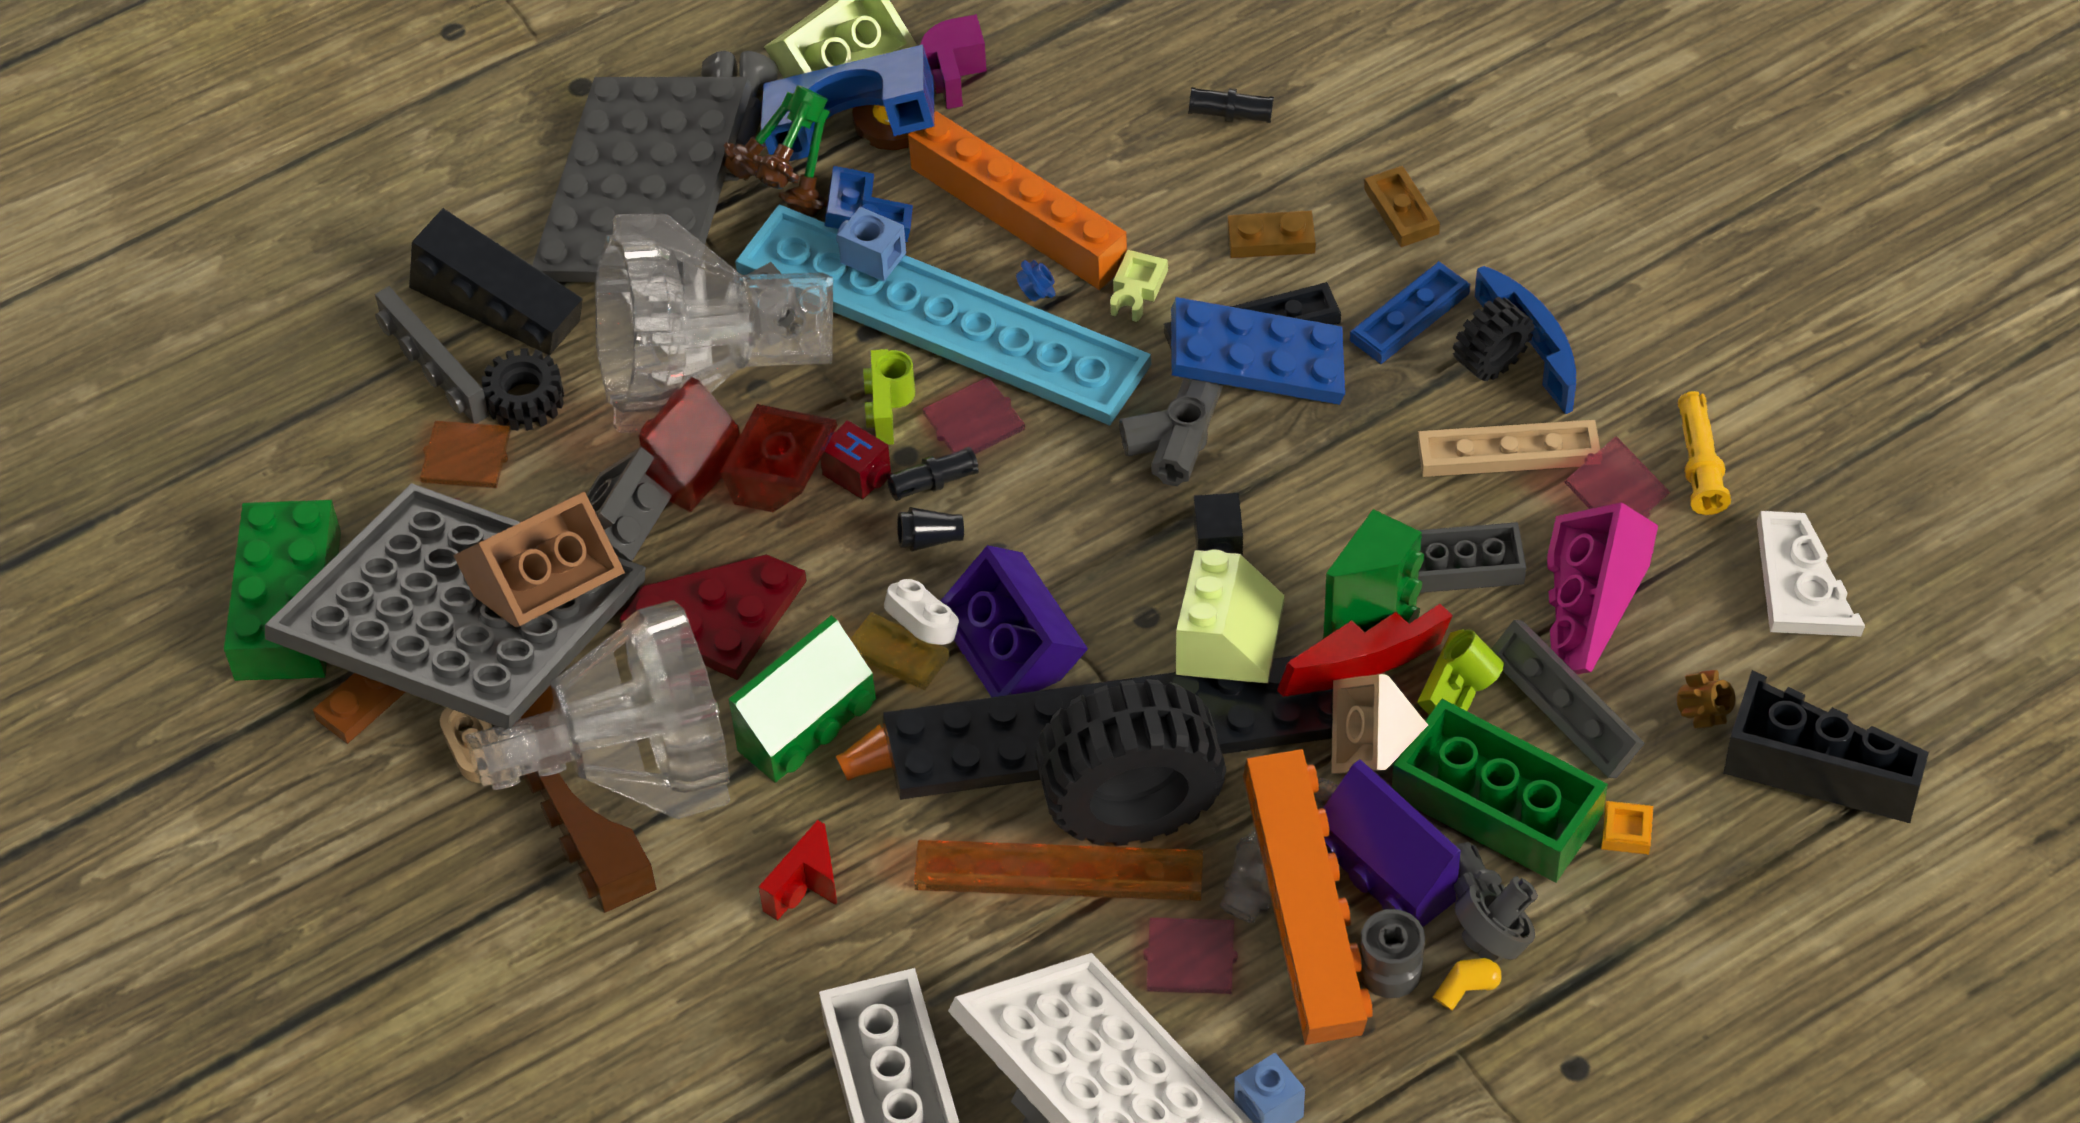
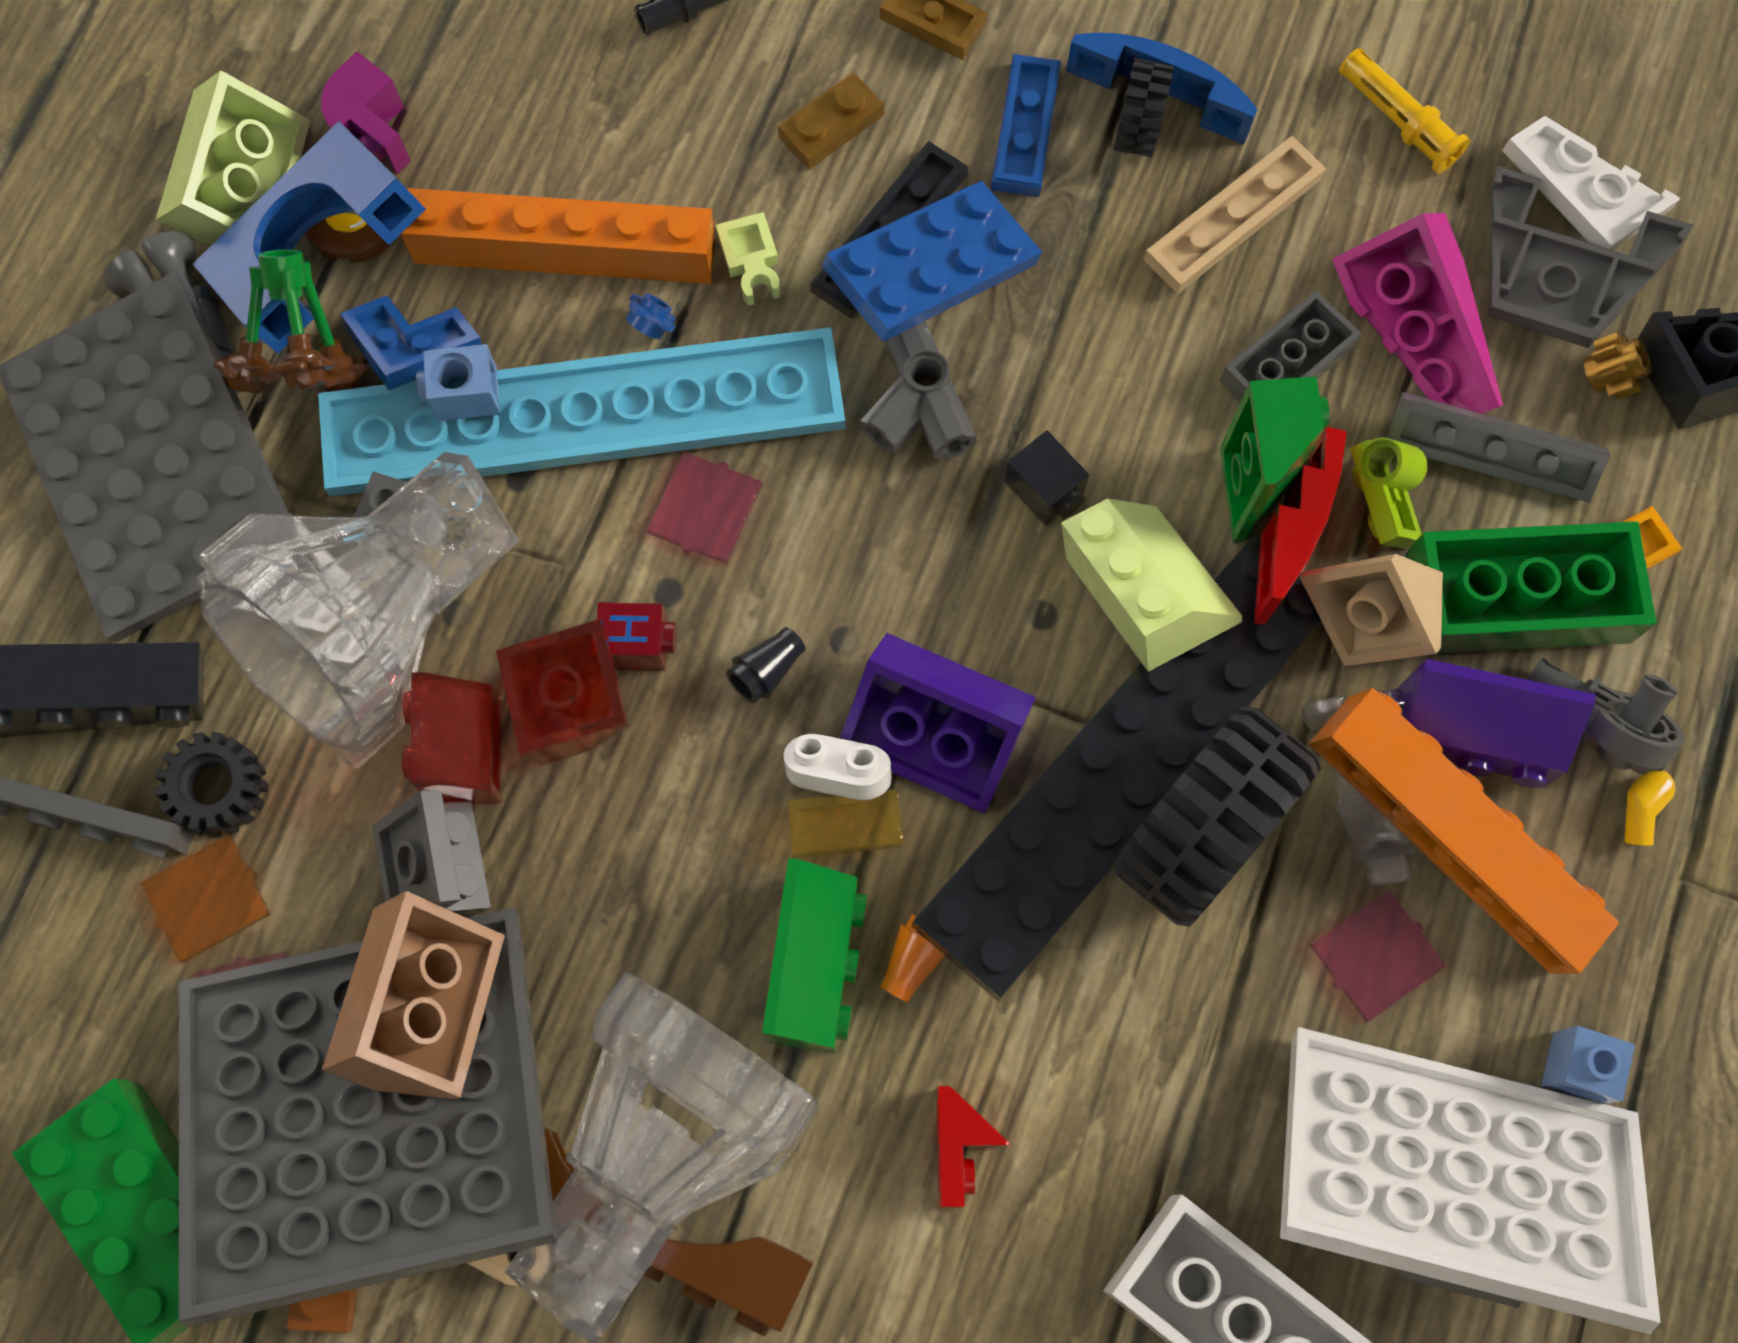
camera: 40 degrees left, 20 degrees up
dark red plate [619,554,807,680] -> none
lime plate [863,349,915,445] -> none
black pin [886,447,979,501] -> none
clear orange plate [914,840,1203,901] -> none
dark grey wheel [1360,909,1425,998] -> none
clear pink piece [1564,436,1670,519] -> none
none -> dark grey wing [1488,166,1693,348]

